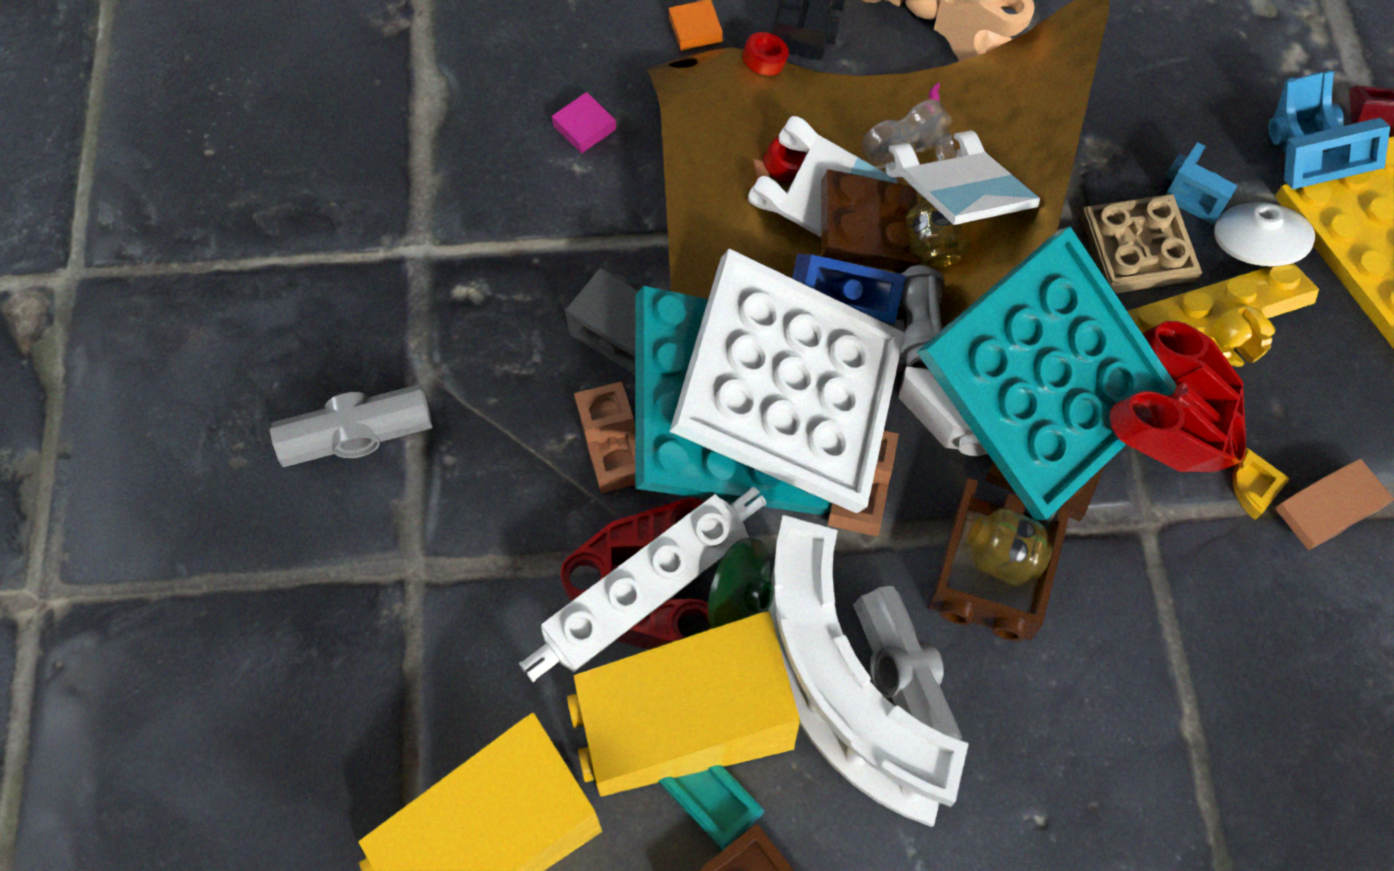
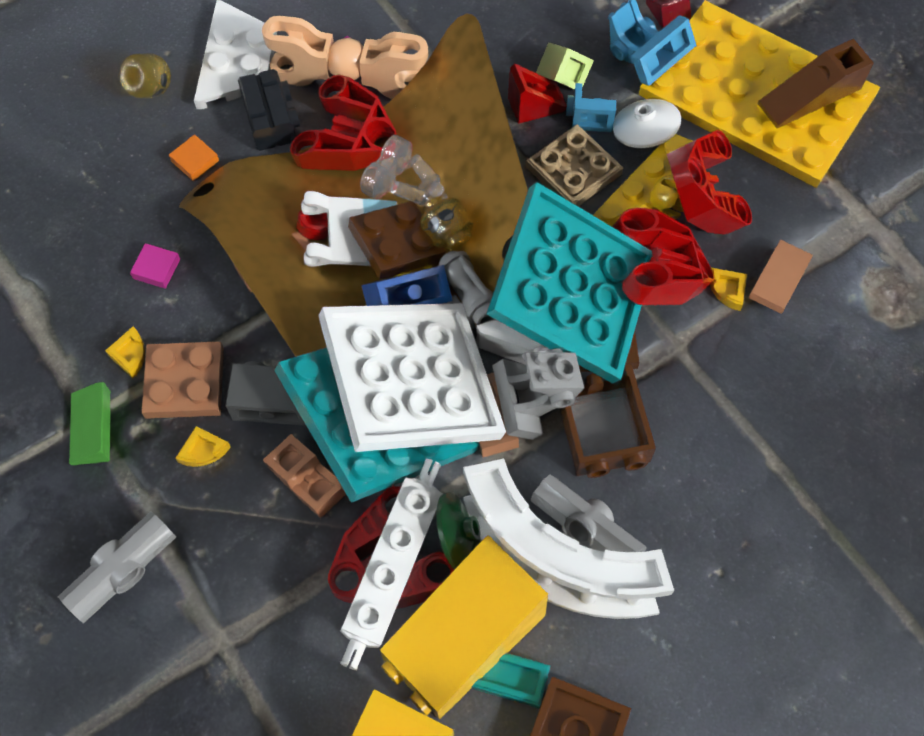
camera: 30 degrees left, 0 degrees up
red tile [742,32,789,76] -> none
white flag [886,130,1040,225] -> none
clear yellow head [967,507,1052,586] -> none
none -> bright green slope [69,382,110,465]
none -> yellow tile [105,326,145,378]
none -> nougat plate [142,342,224,419]
none -> yellow tile [176,426,231,467]
none -> red connector [290,75,400,171]
none -> light grey tile [492,349,584,440]
none -> red slope [508,63,566,124]
none -> yellowish green panel [536,42,594,90]
none -> red connector [667,130,752,234]

